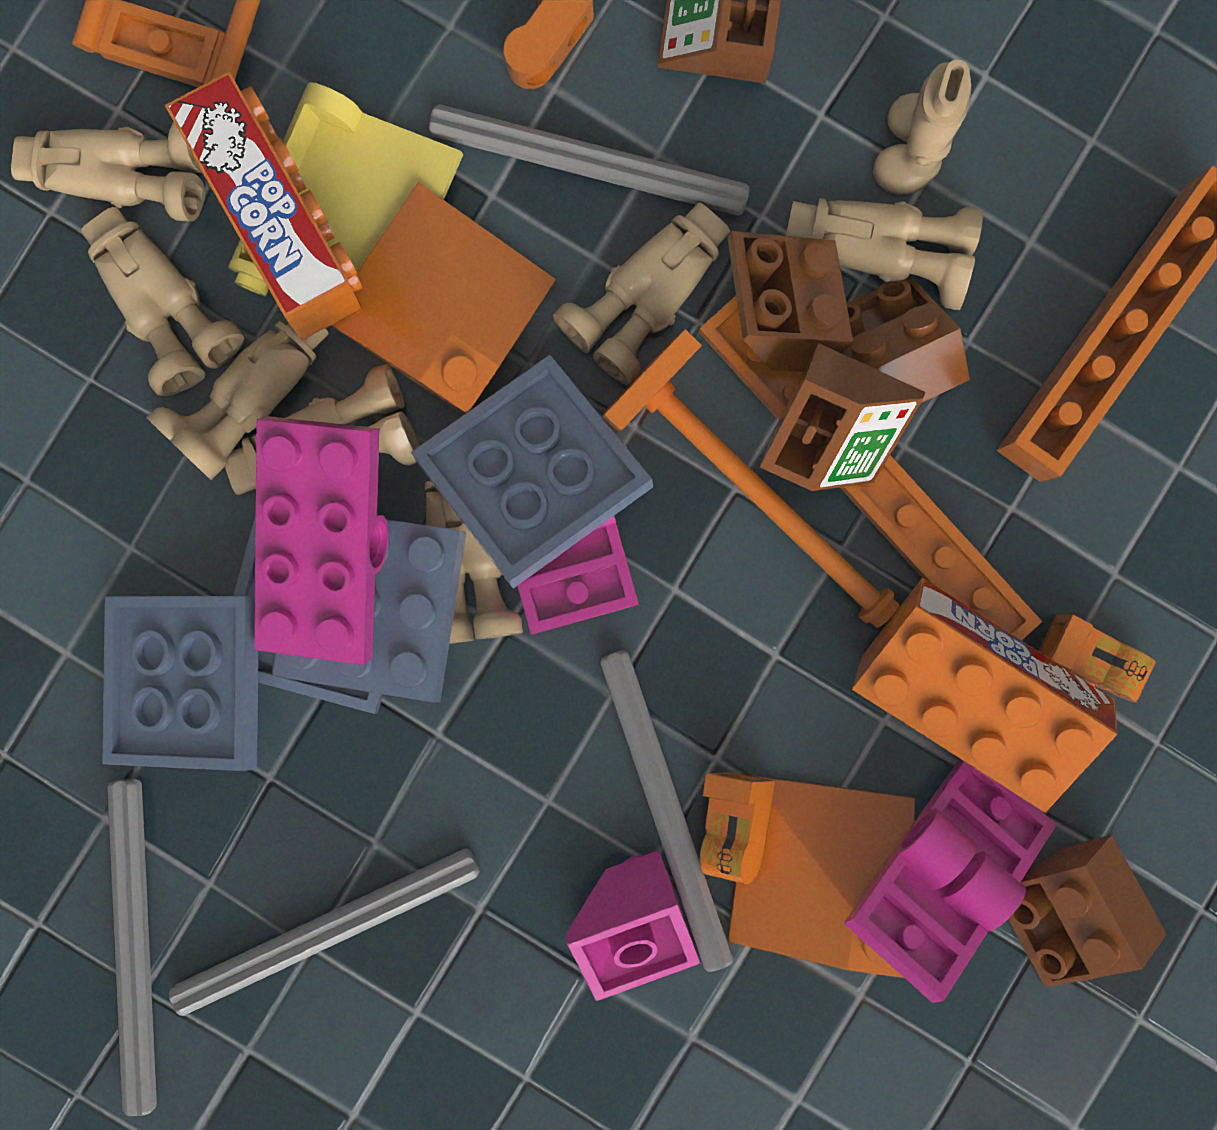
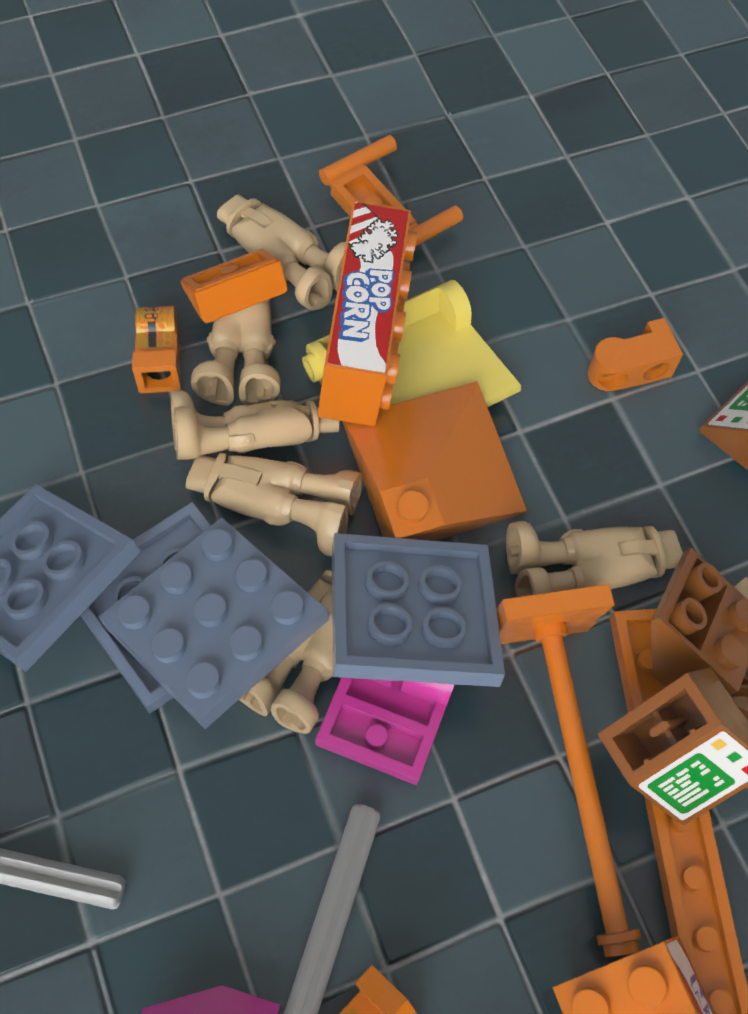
camera: 30 degrees right, 25 degrees down
dark pink plate [254,416,389,665] -> none
light grey axle [429,104,750,216] -> none
none -> orange leg [132,306,181,393]
none -> orange slope [180,248,287,323]

